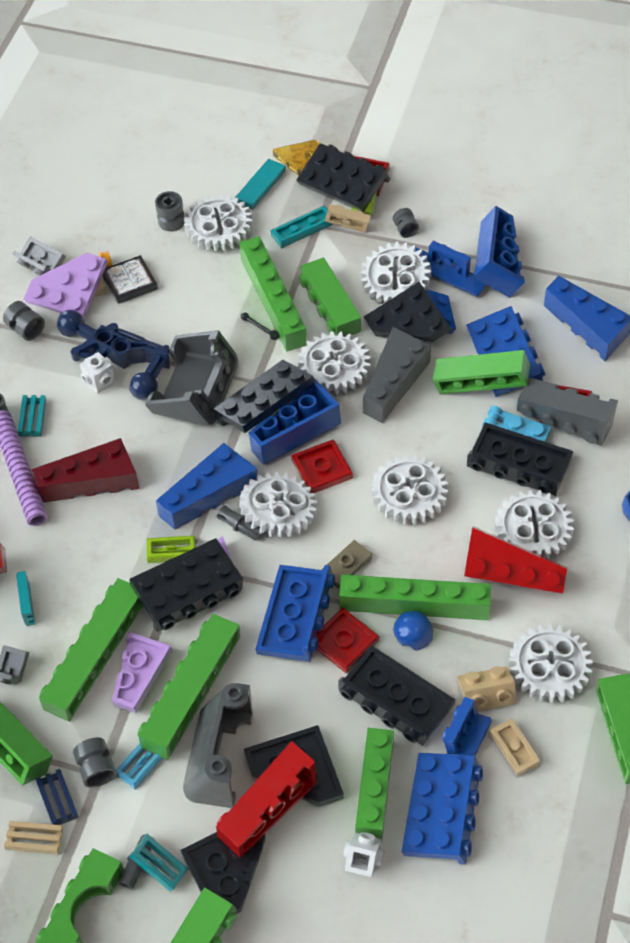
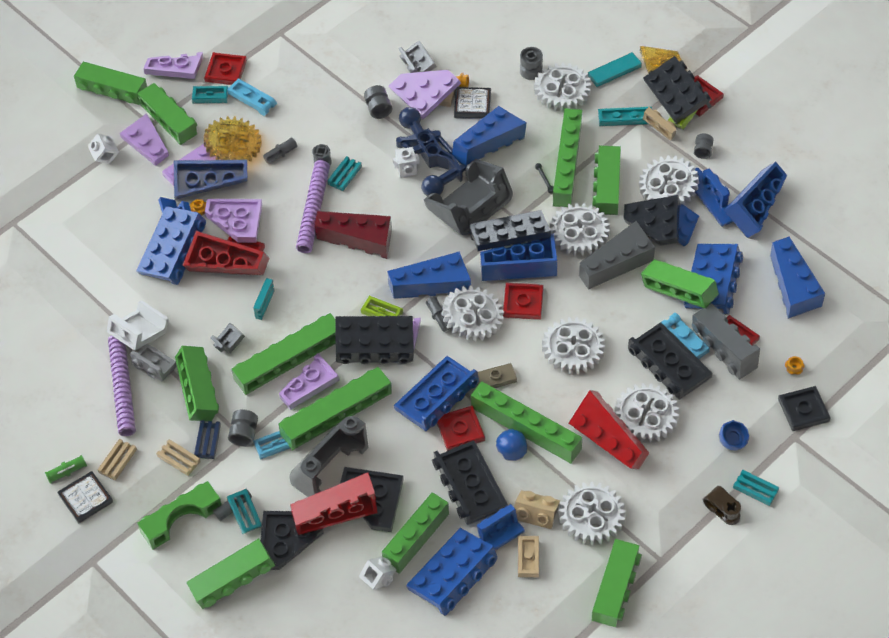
camera: 30 degrees right, 0 degrees up
none -> blue wedge [452,106,527,165]

